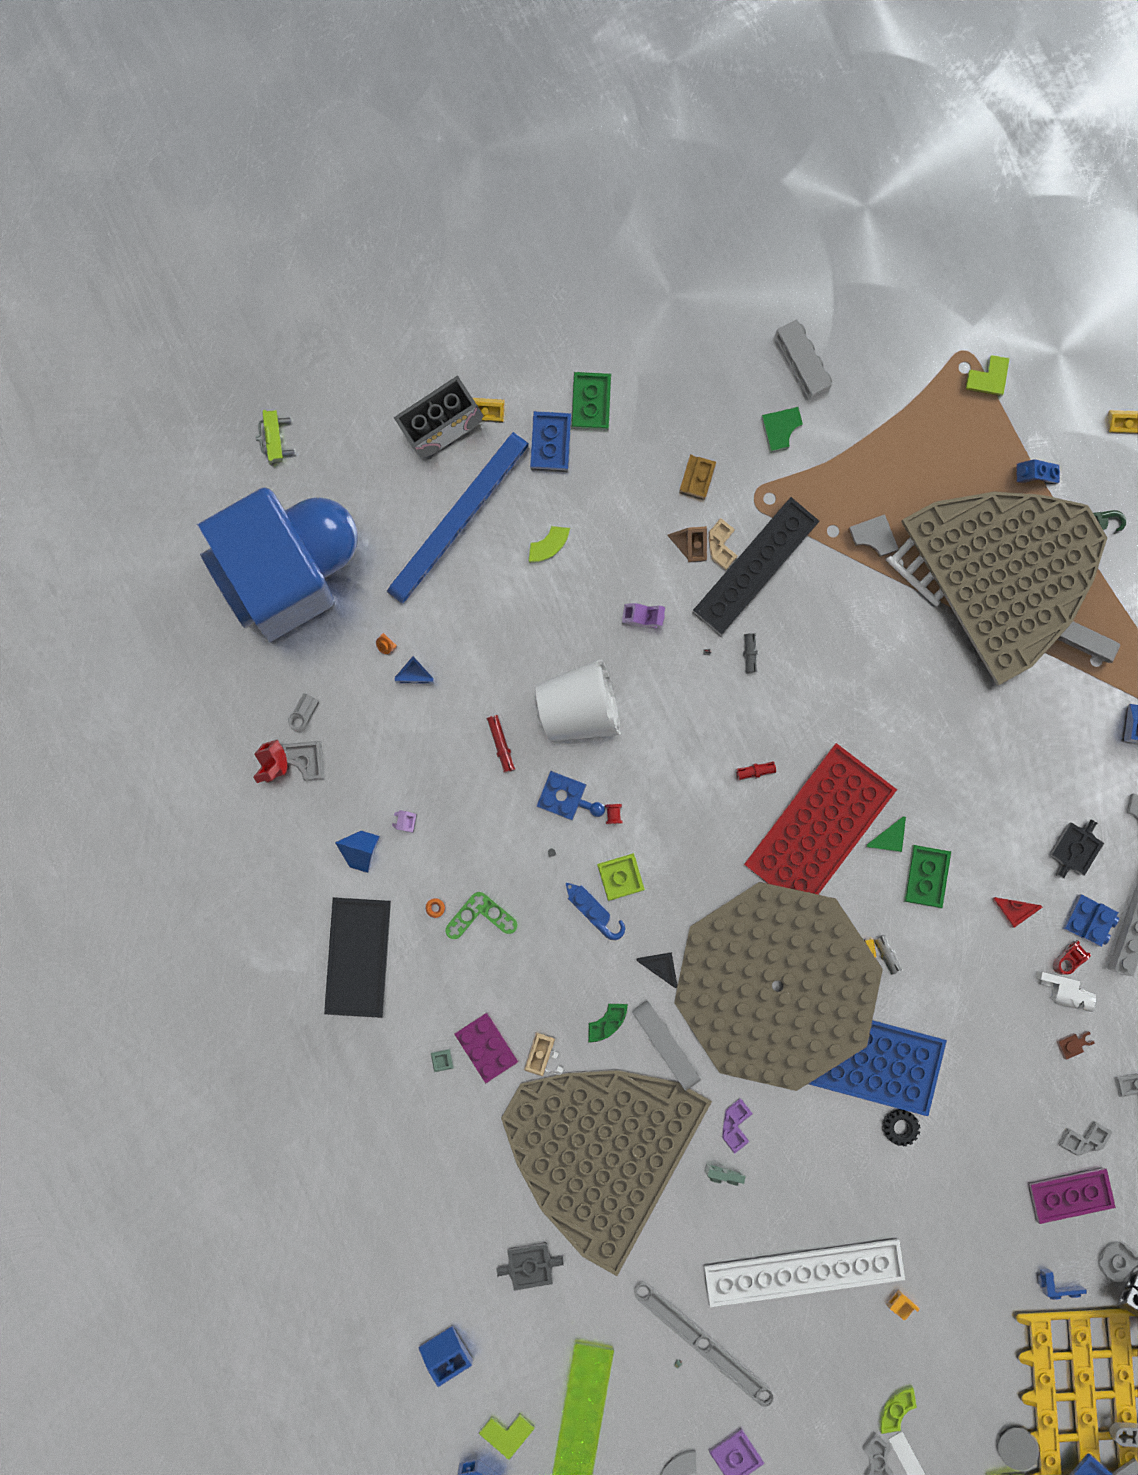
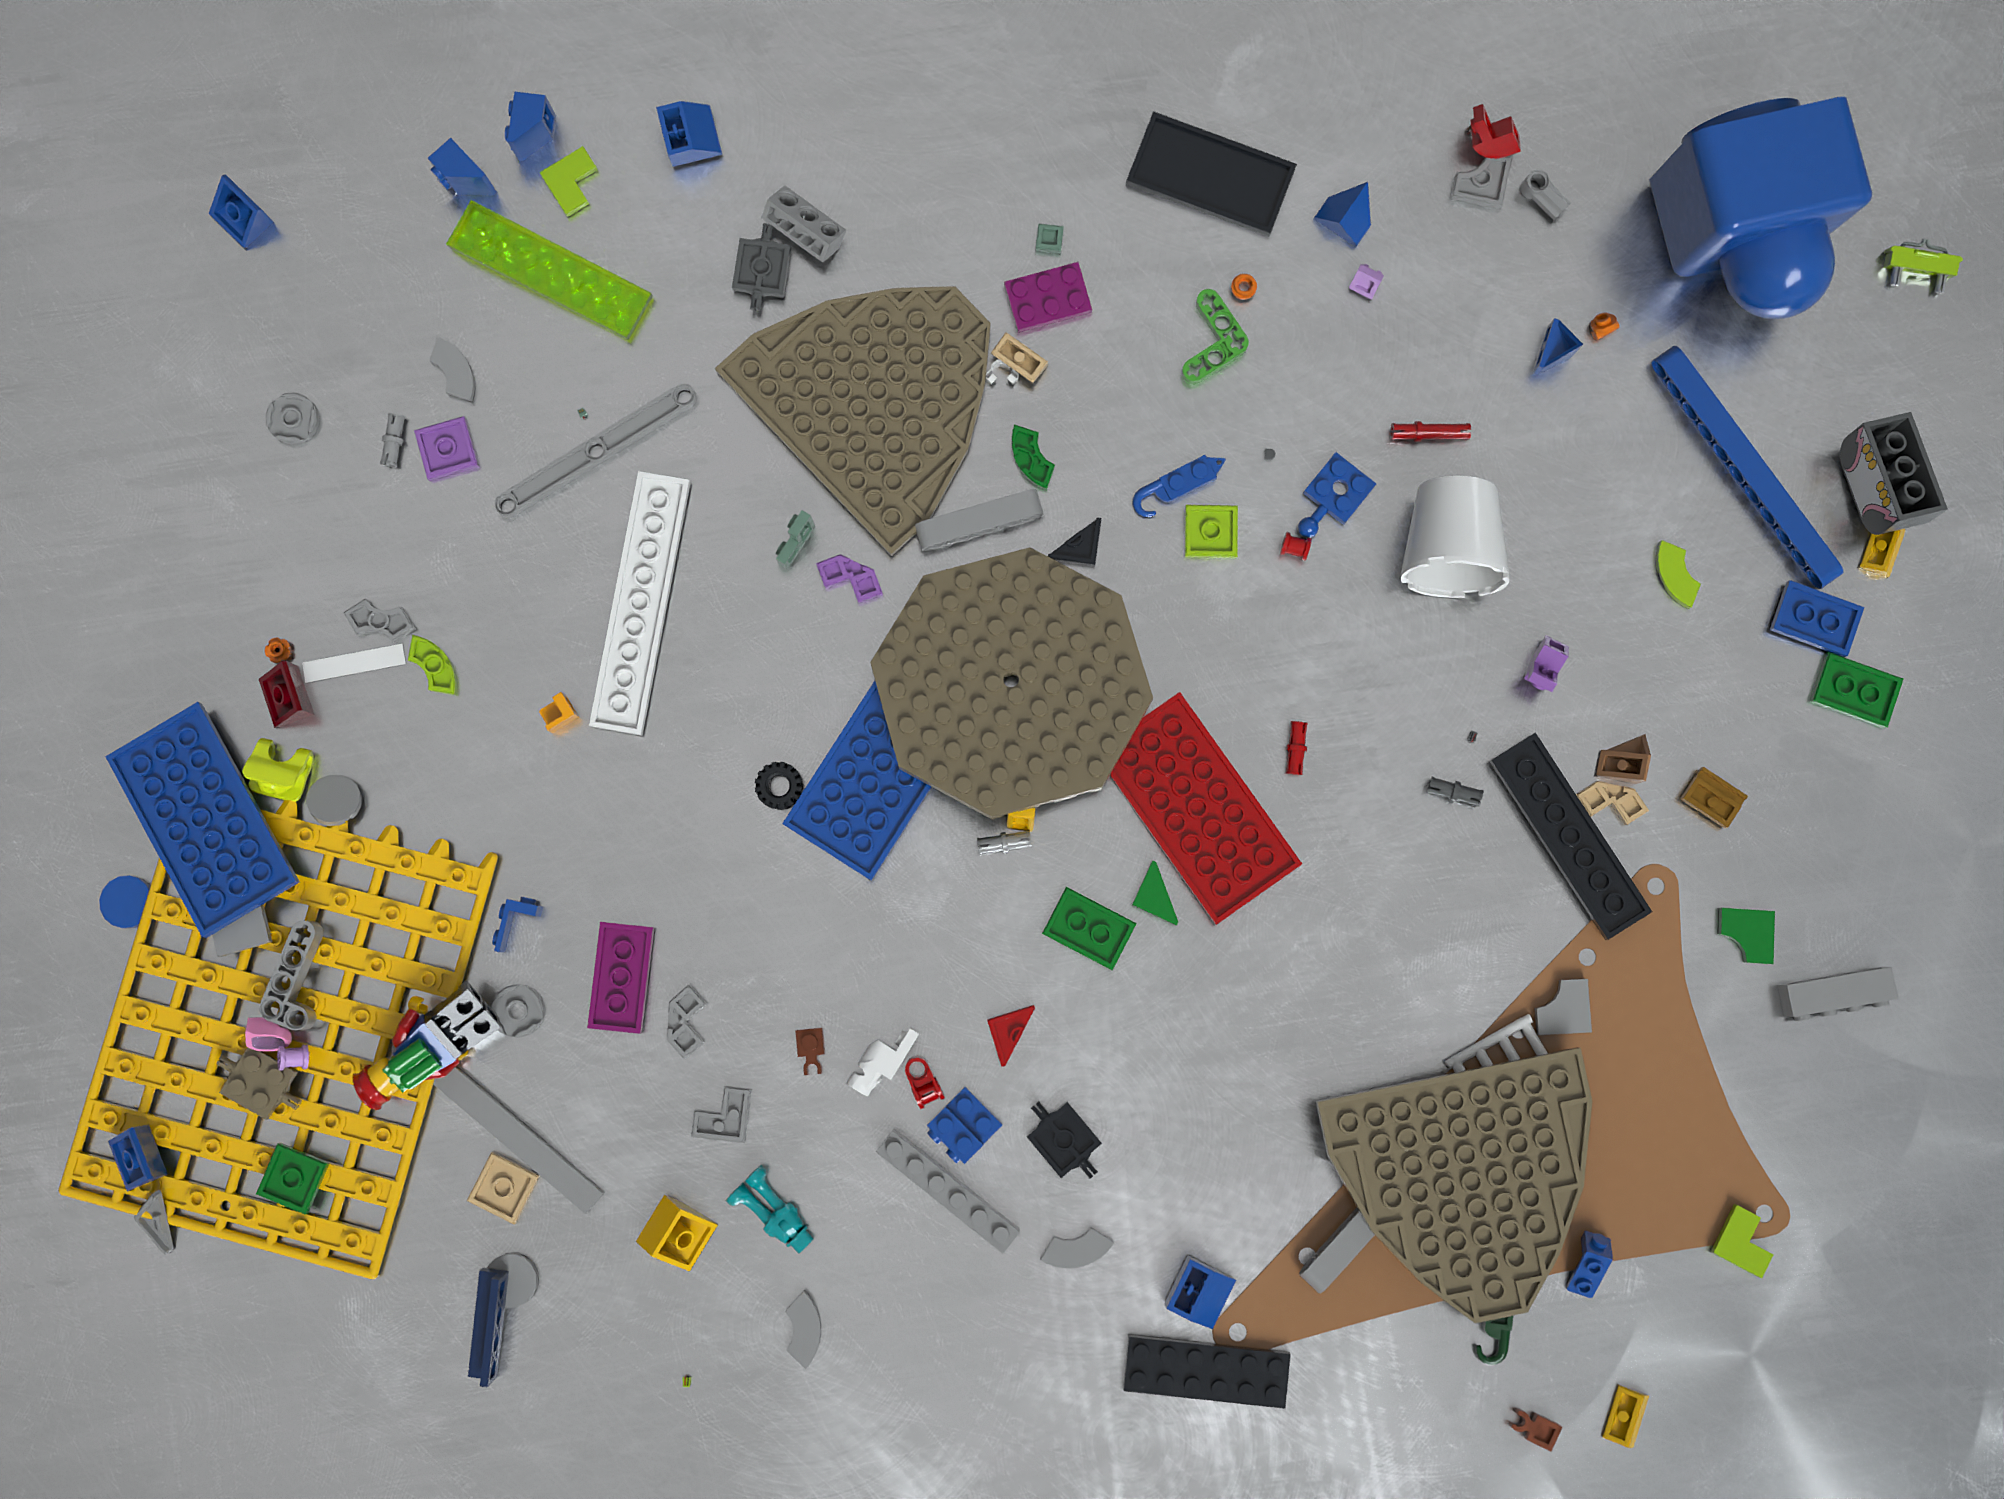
camera: 115 degrees right, 0 degrees up
none -> light grey brick [761,186,846,263]

